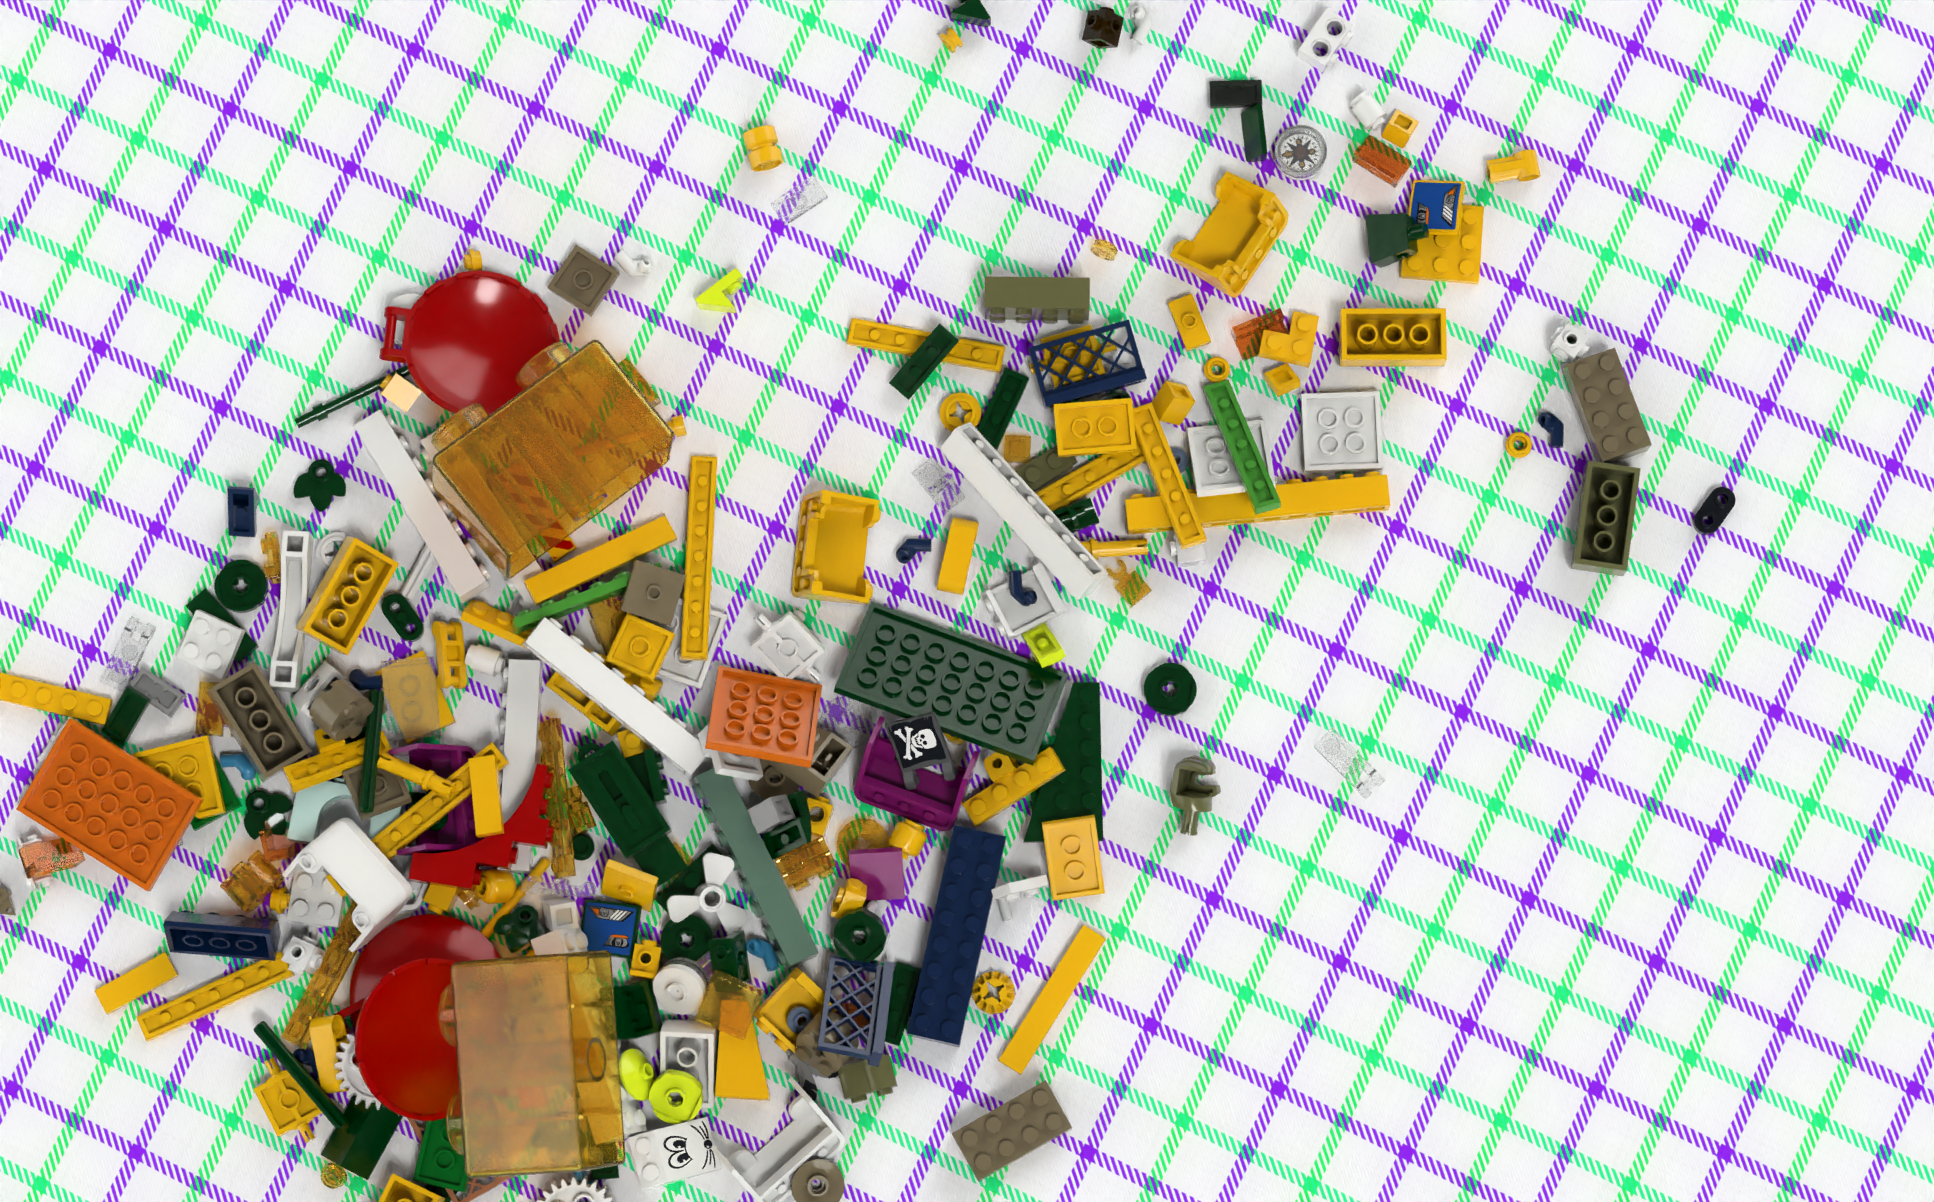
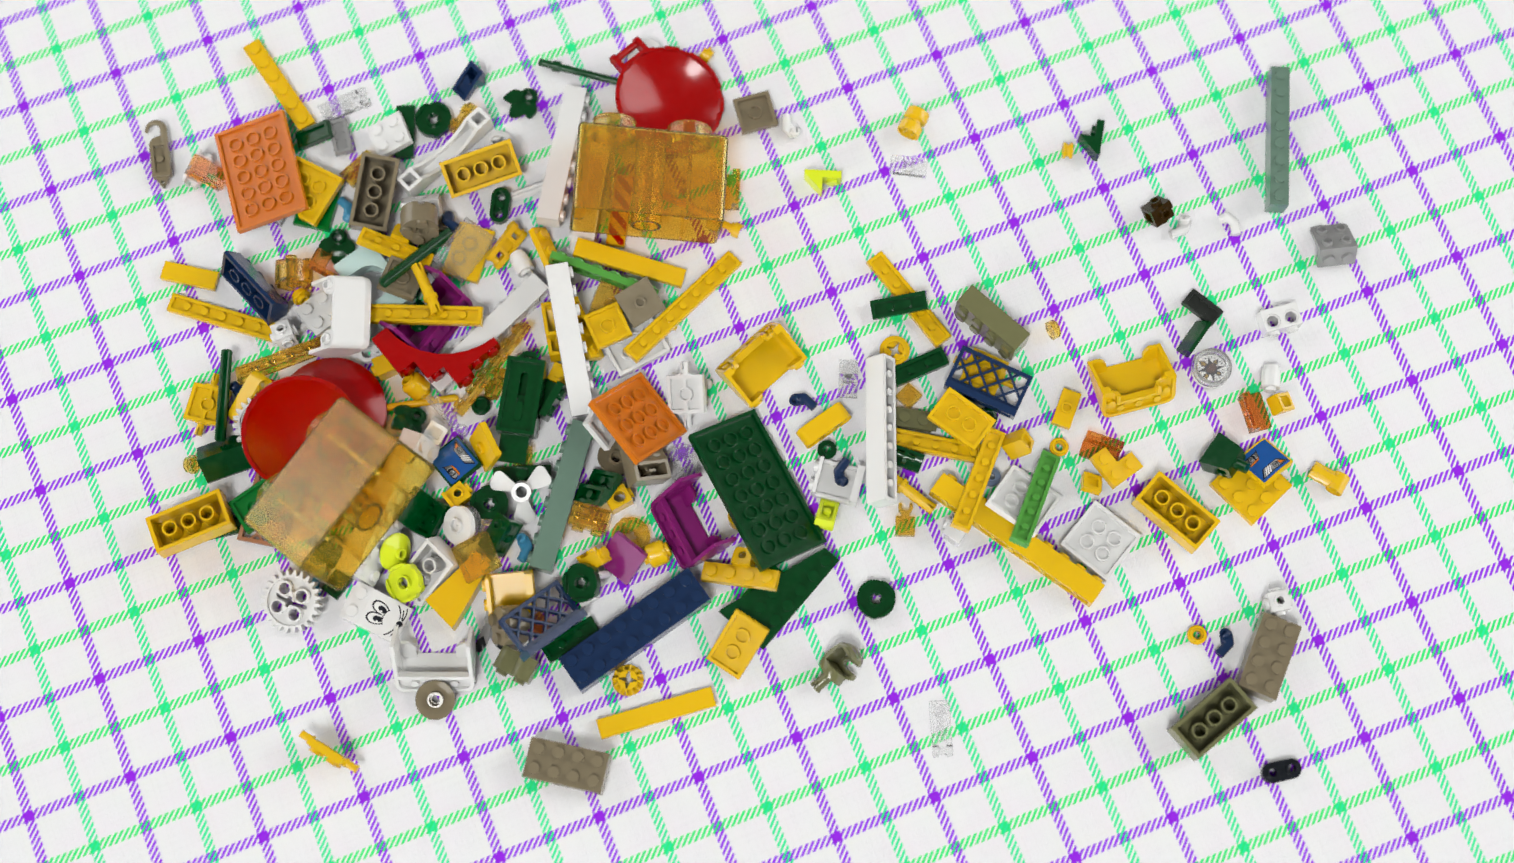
camera: 40 degrees right, 5 degrees down
yellow brick [380,372,422,413] -> none
clear yellow plate [457,889,481,910] -> none
yellow tile [468,755,504,838] -> none
light grey brick [748,794,796,834] -> none
sand blue plate [786,1006,813,1033] -> none
flag [885,711,959,790] -> none
white plate [991,875,1049,922] -> none
none -> dark green plate [817,440,837,459]

